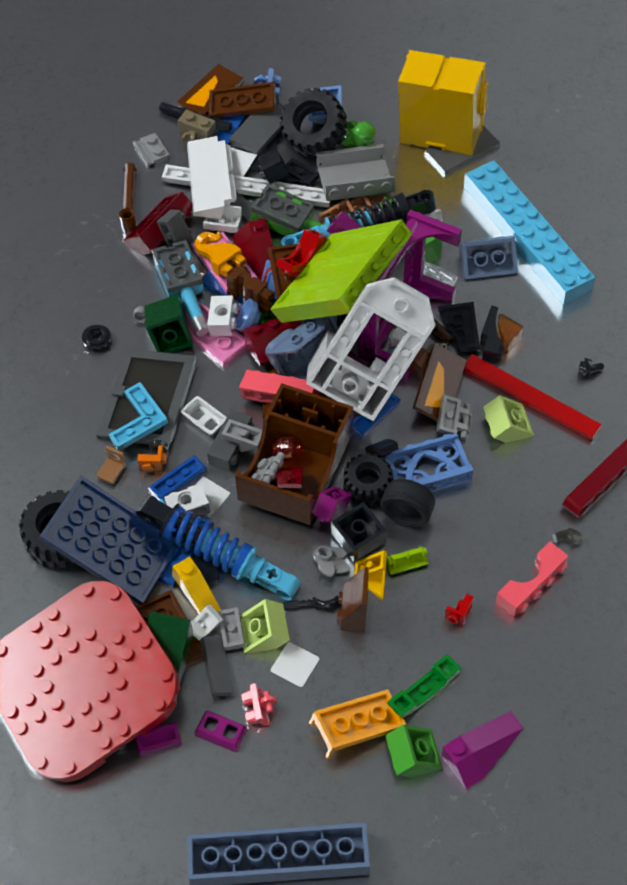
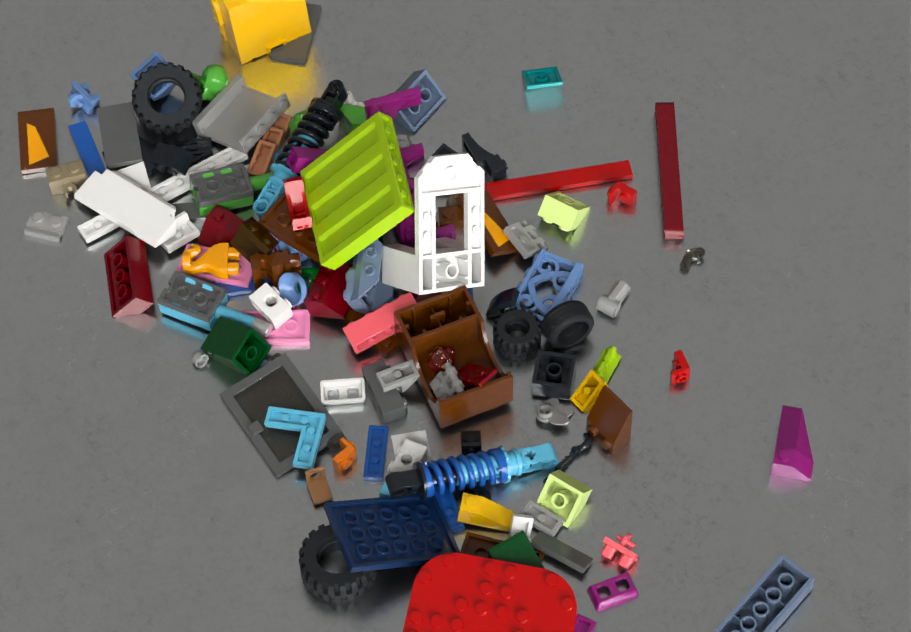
camera: 45 degrees left, 0 degrees up
black gear [82,325,111,350] -> none
reddish brown piece [119,163,137,231] -> none
dark grey brick [156,209,194,247] -> none
black axle [159,102,233,132] -> none
reddish brown tile [209,82,276,119] -> none
white sticker [271,642,319,687] -> none
light orange plate [309,689,407,759] -> none
magenta brick [312,486,352,522] -> none
bright green slope [385,724,443,777] -> none
green slope [387,654,462,718] -> none
medium azure brick [464,160,595,305] -> none
coral arch [496,541,569,617] -> none
clear orange slope [497,314,524,354] -> none
black plate [579,358,604,376] -> none
none -> dark brown bracket [231,217,279,263]
none -> black bracket [461,430,481,455]
none -> teal slope [522,66,563,90]
none -> light grey piece [596,280,630,318]
none -> red bracket [607,181,637,206]

